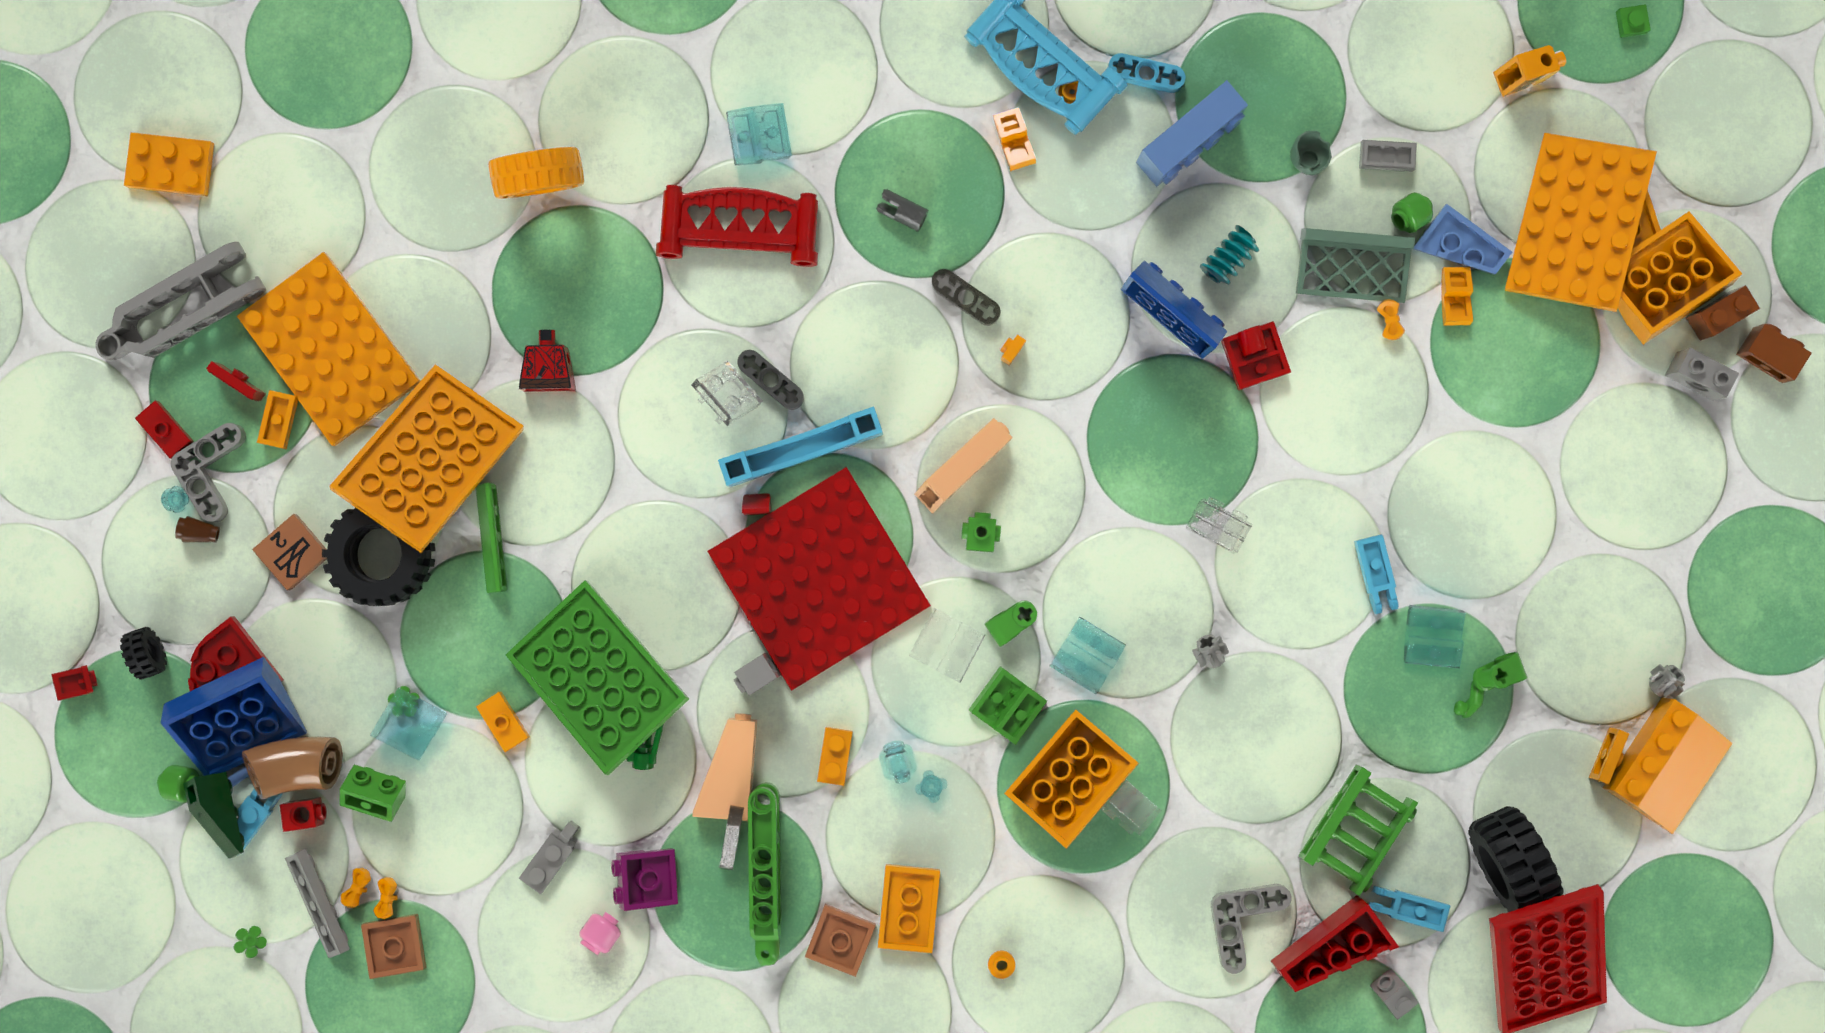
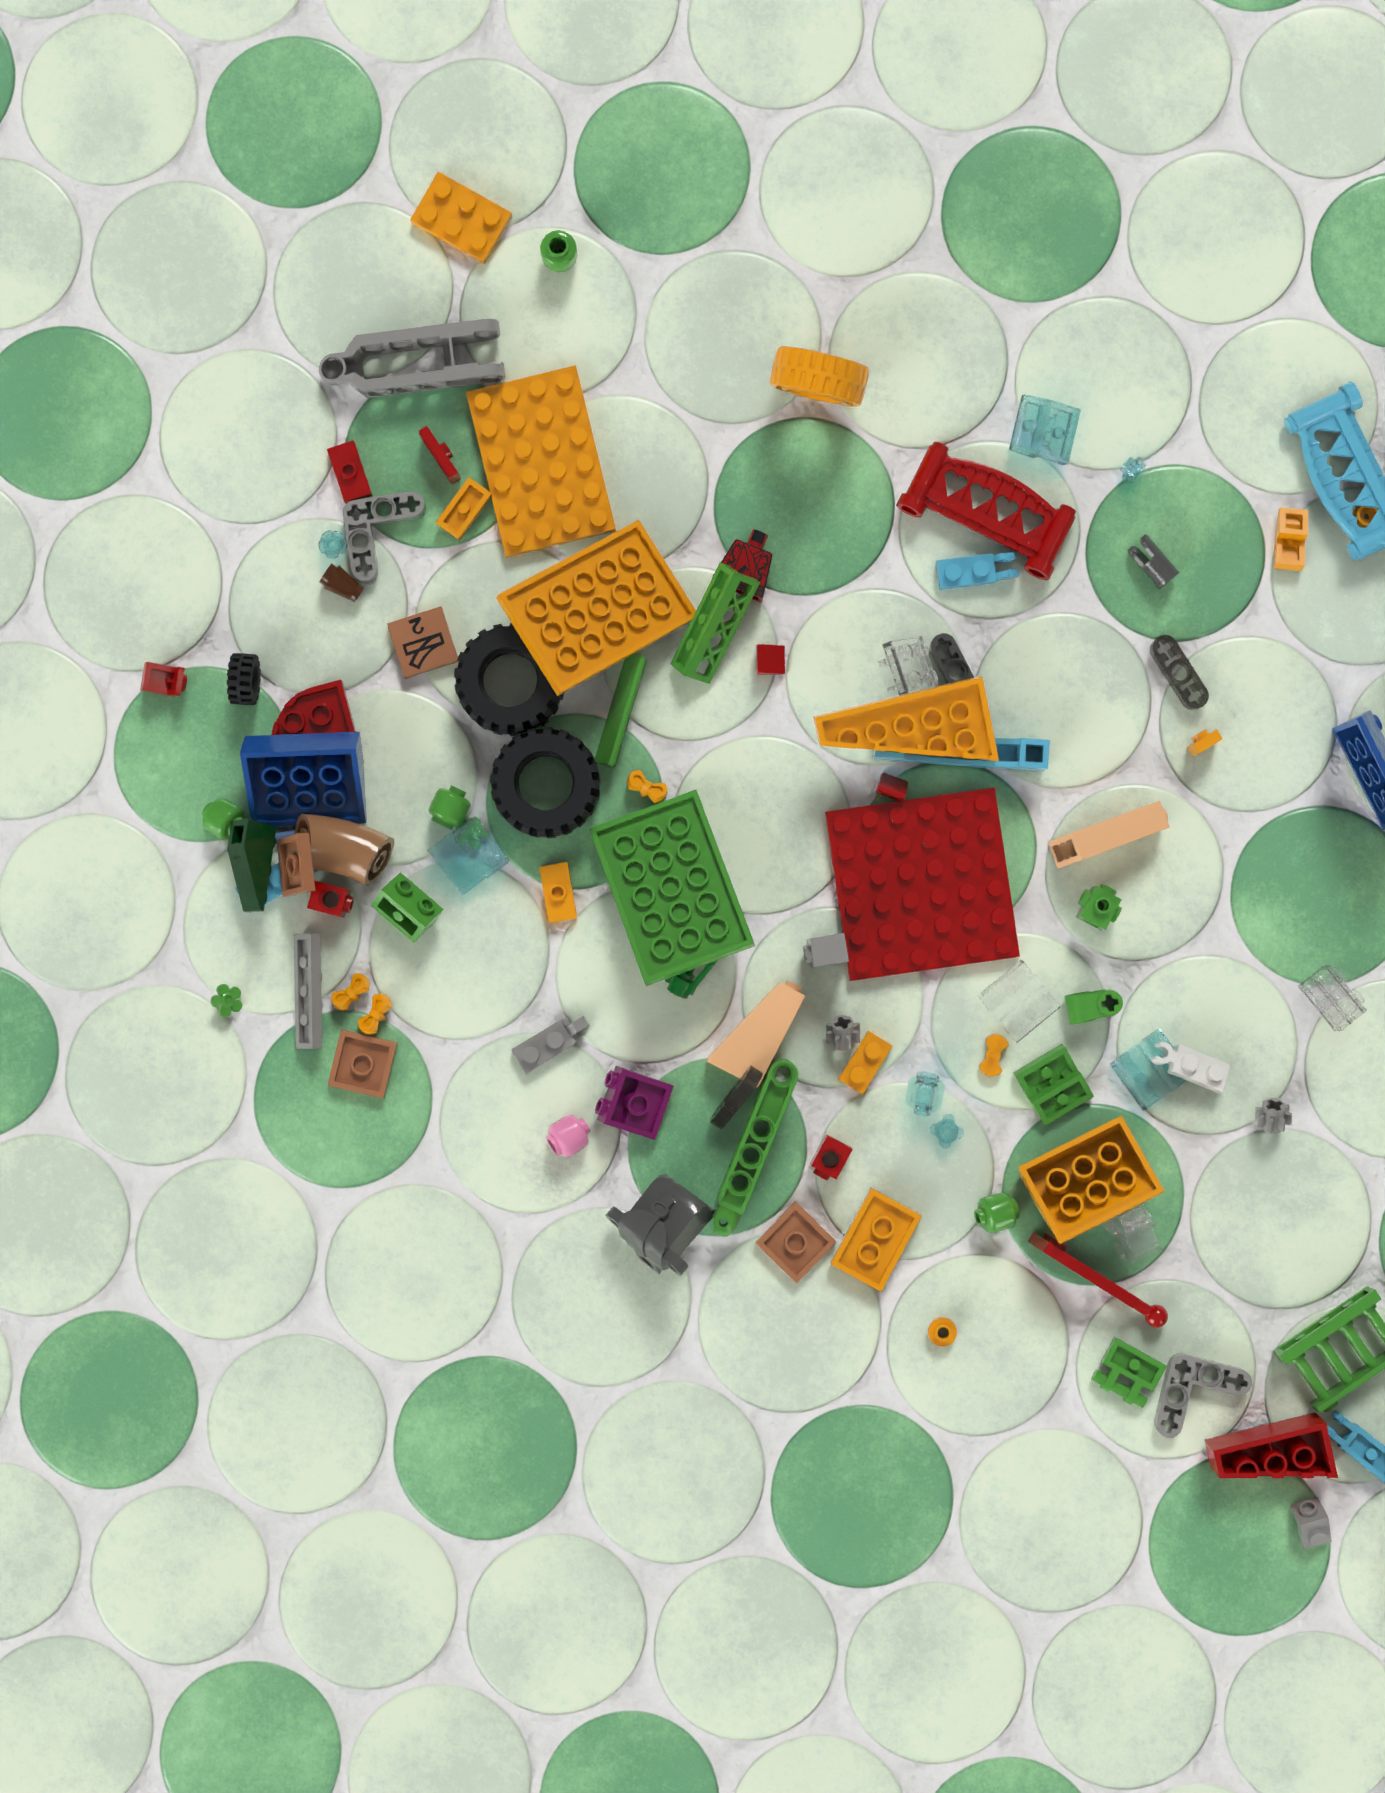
camera: 20 degrees right, 0 degrees up
none -> nougat tile [276,833,315,897]
none -> bright green head [428,785,471,830]
none -> black tyre [490,727,601,839]
none -> bright green head [540,230,578,273]
none -> dark grey piece [605,1174,715,1276]
none -> light orange piece [627,770,667,803]
none -> bright green fence [670,562,760,684]
none -> red slope [756,644,785,675]
none -> red brick [810,1134,853,1181]
none -> light orange wing [813,676,999,761]
none -> light grey gear [826,1015,860,1051]
none -> medium azure hinge [936,552,1019,590]
none -> bright green head [974,1192,1020,1233]
none -> light orange piece [978,1034,1009,1077]
none -> red plate [1028,1232,1168,1328]
none -> bright green plate [1091,1336,1167,1408]
none -> clear light blue plate [1120,456,1146,483]
none -> white plate [1151,1042,1230,1093]

